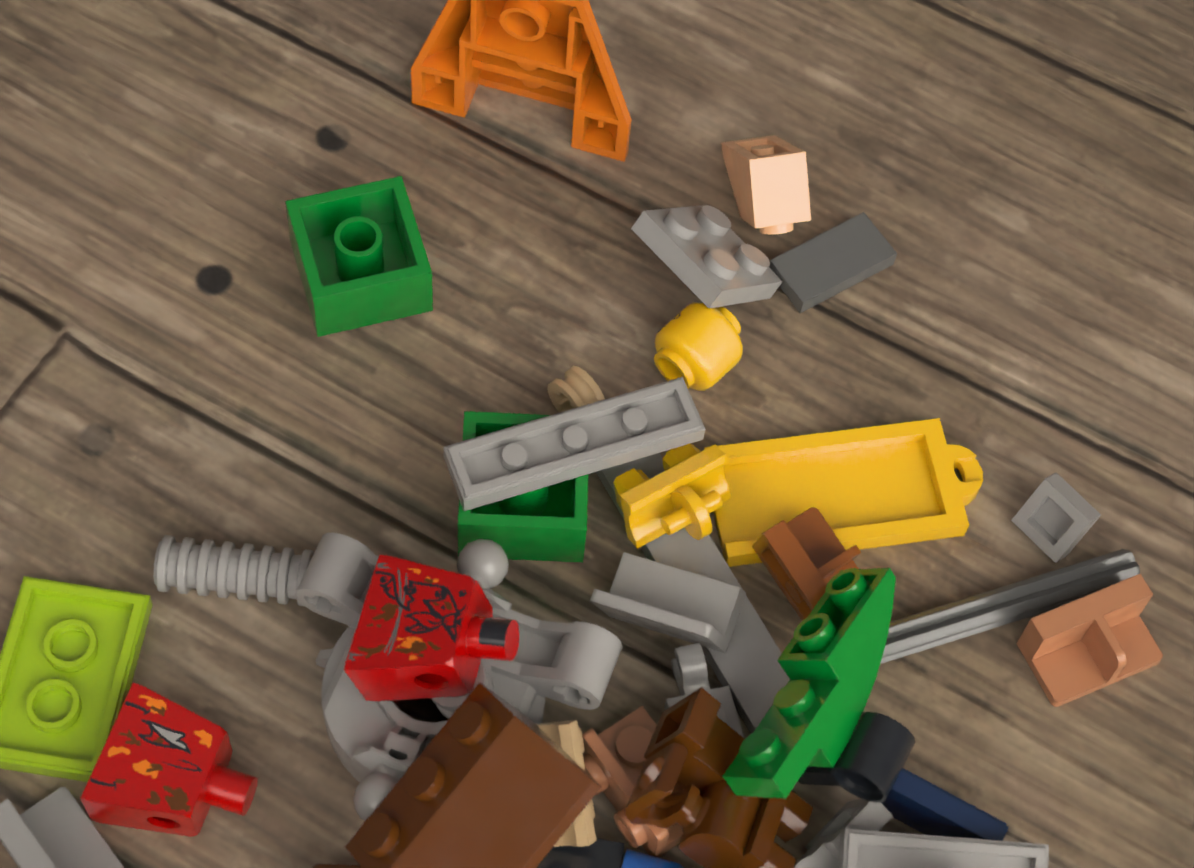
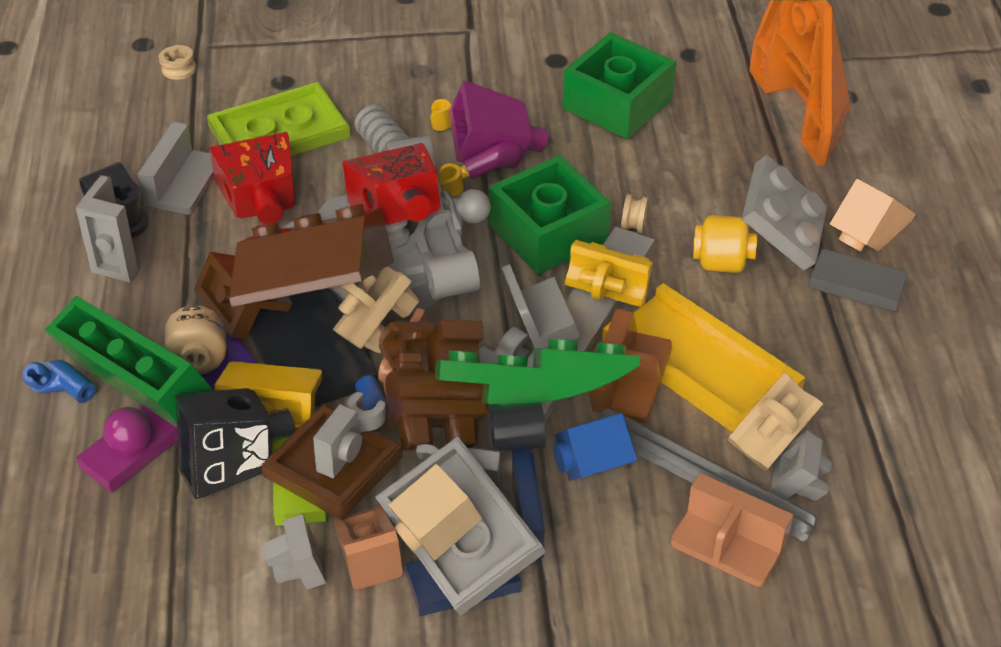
camera: 60 degrees right, 15 degrees down
light grey tile [443,377,705,511] -> none
none -> magenta torso [430,80,548,197]
none -> blue brick [553,413,637,481]
none -> tan hips [727,372,823,472]

